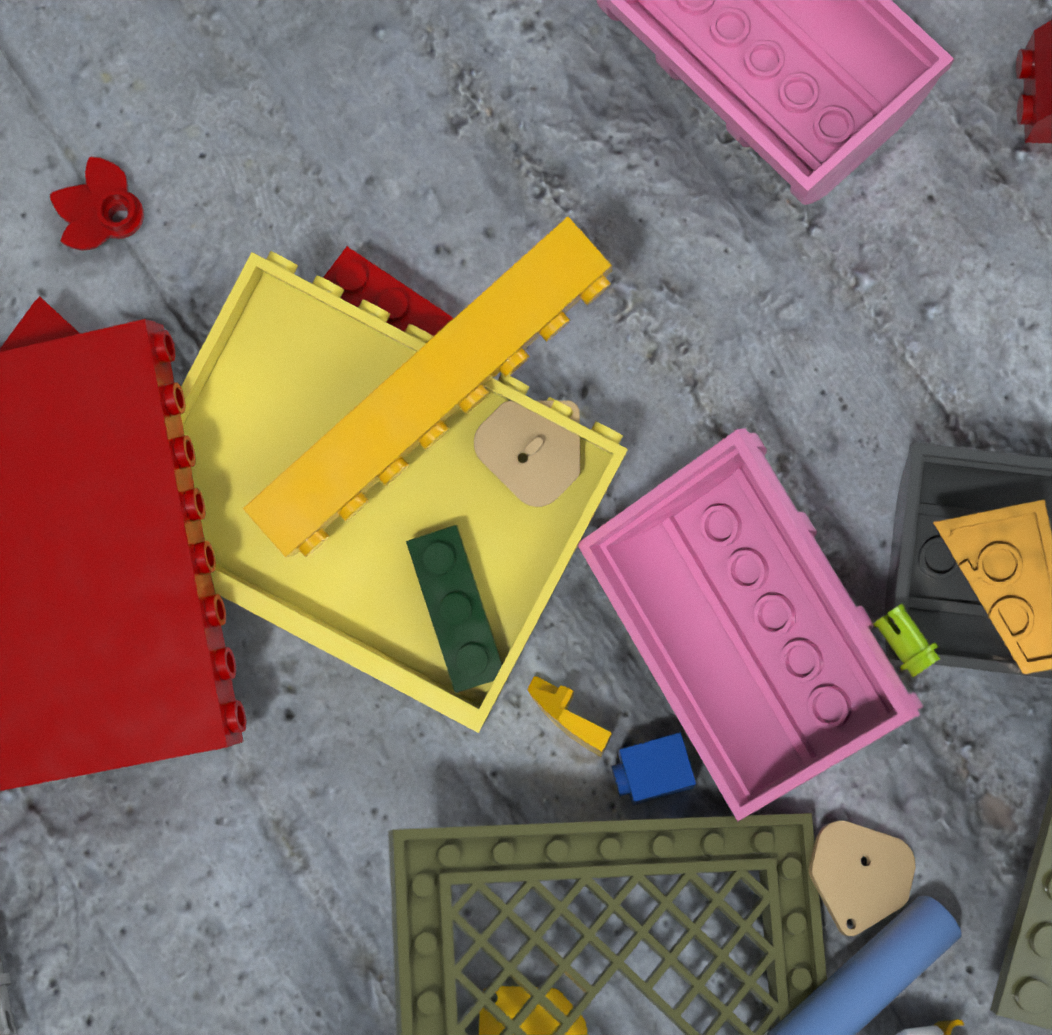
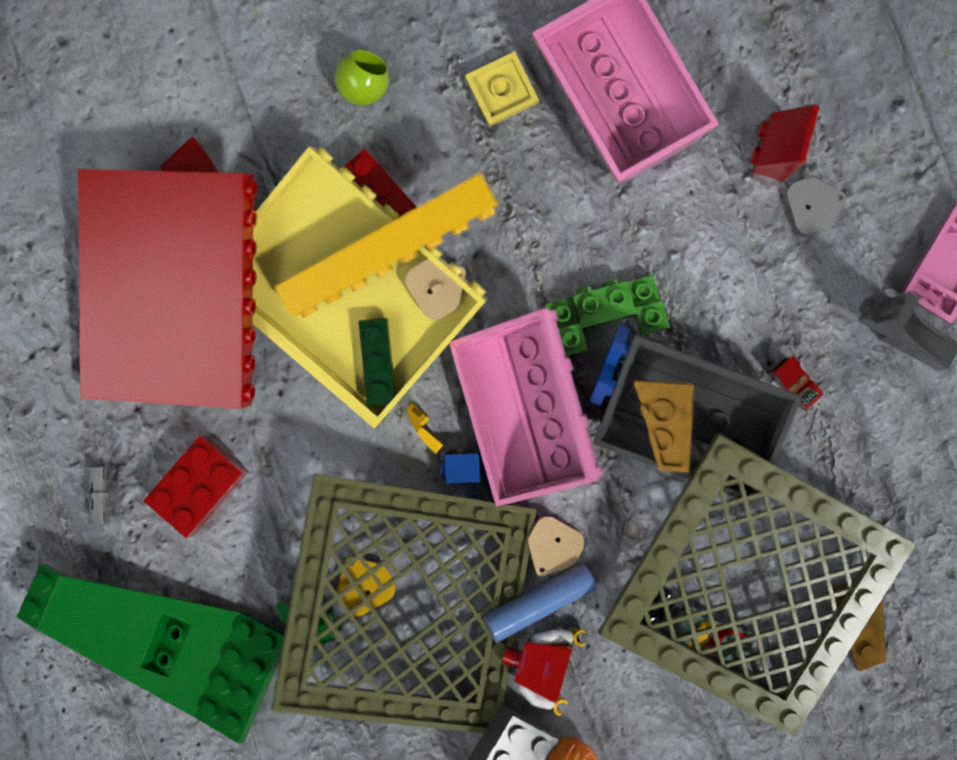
camera: 15 degrees right, 10 degrees up
red plate [50,157,144,251] -> none
lime pin [873,604,940,677] -> none
none -> red brick [143,436,249,538]
none -> lime helmet [334,49,390,107]
none -> light yellow plate [465,51,539,127]
none -> bright green bracket [544,275,670,356]
none -> blue plate [588,325,632,407]

